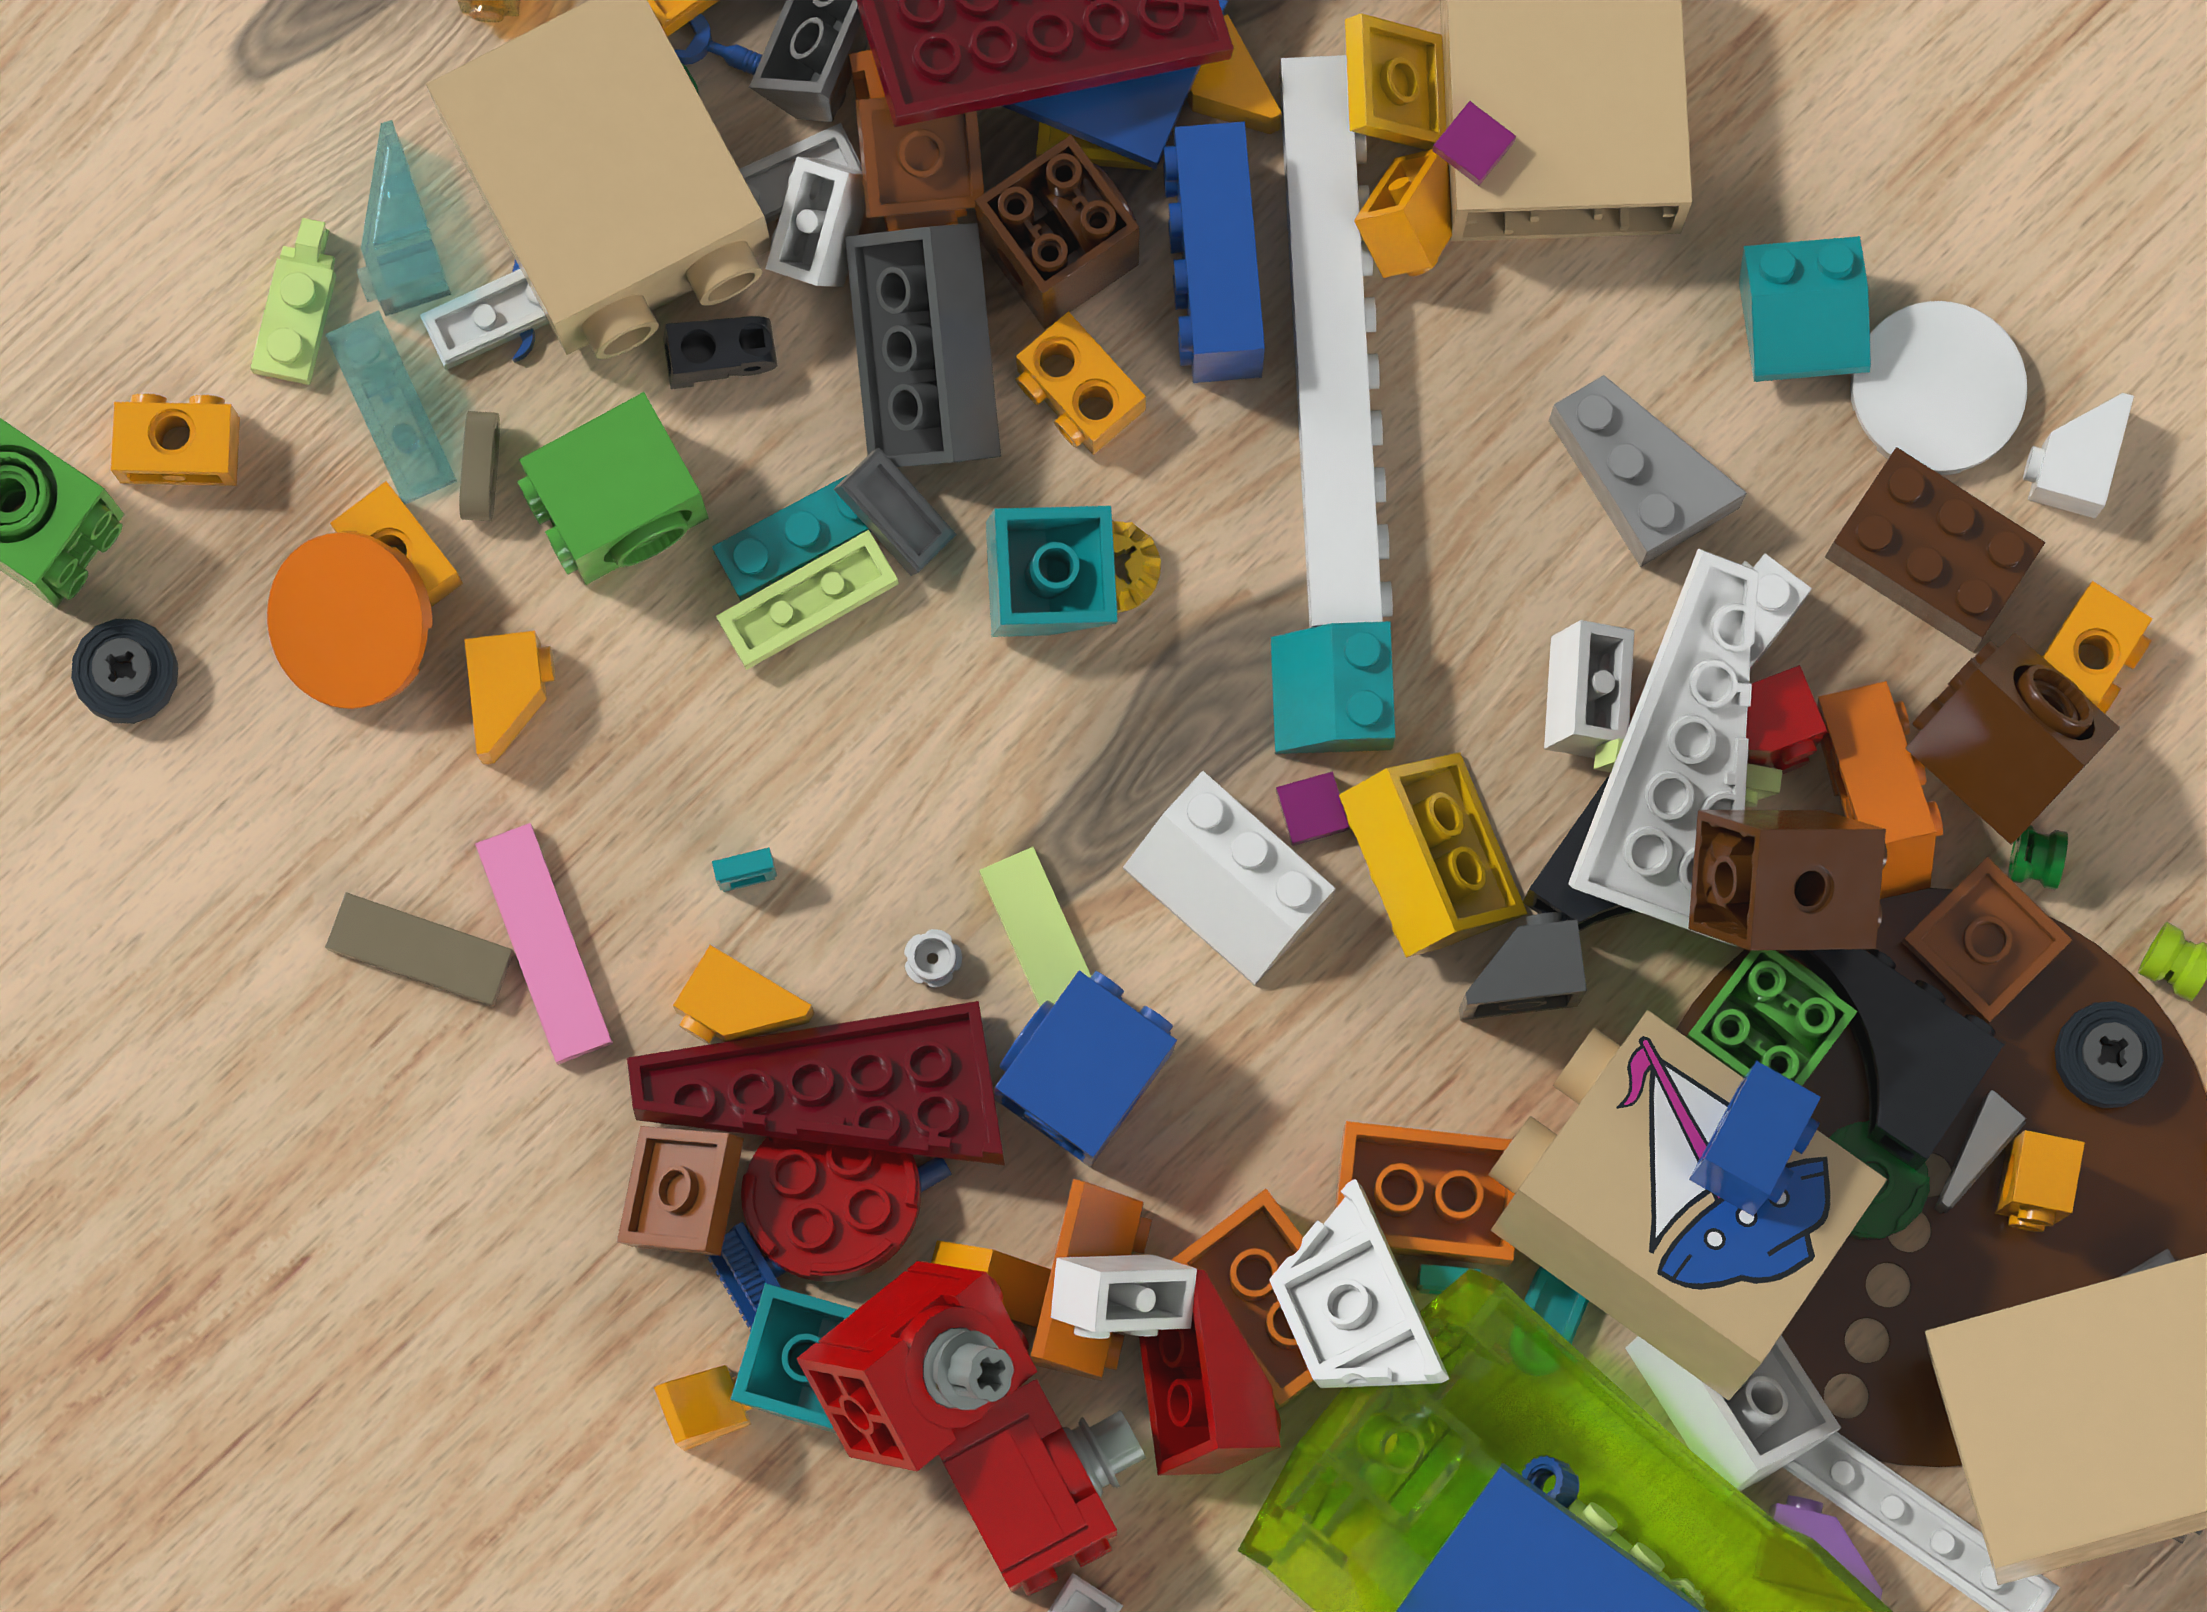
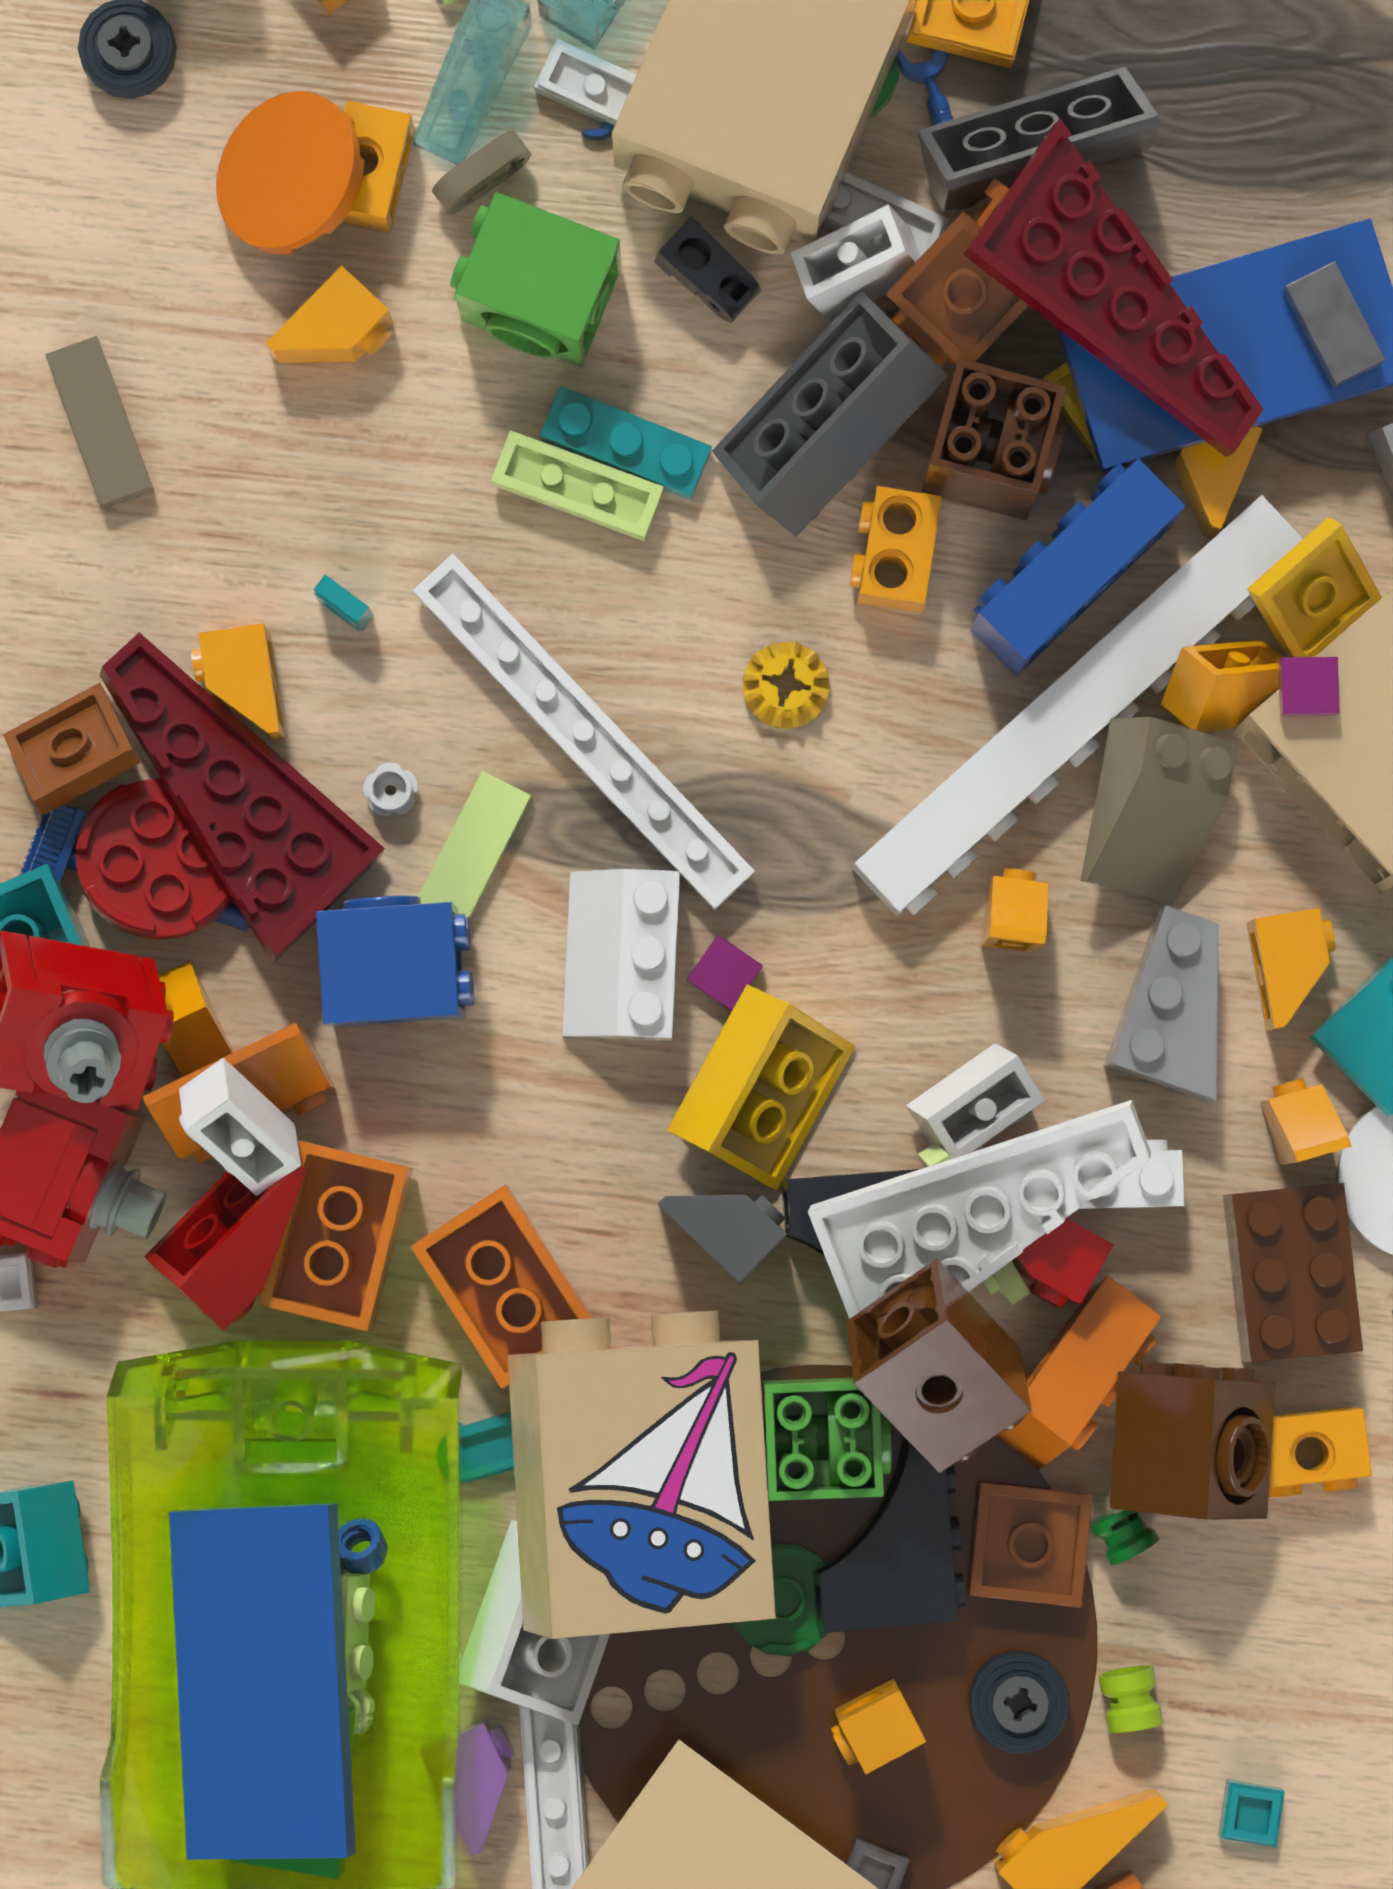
camera: 50 degrees right, 5 degrees up
bright pink tile [475,823,613,1065] -> none
flat silver tile [834,448,957,576] -> none
teal slope [986,506,1118,637] -> none
white wing [1269,1179,1449,1388] -> none
teal slope [1271,621,1395,754] -> none
teal tile [1416,1264,1481,1298] -> none
blue brick [1689,1061,1821,1216] -> none
light grey slope [1934,1090,2026,1214] -> none
none -> white plate [413,553,755,911]
none -> light orange slope [981,868,1048,953]
none -> dark tan slope [1080,717,1238,905]
none -> light orange slope [1246,908,1336,1032]
none -> light orange slope [1260,1078,1352,1165]

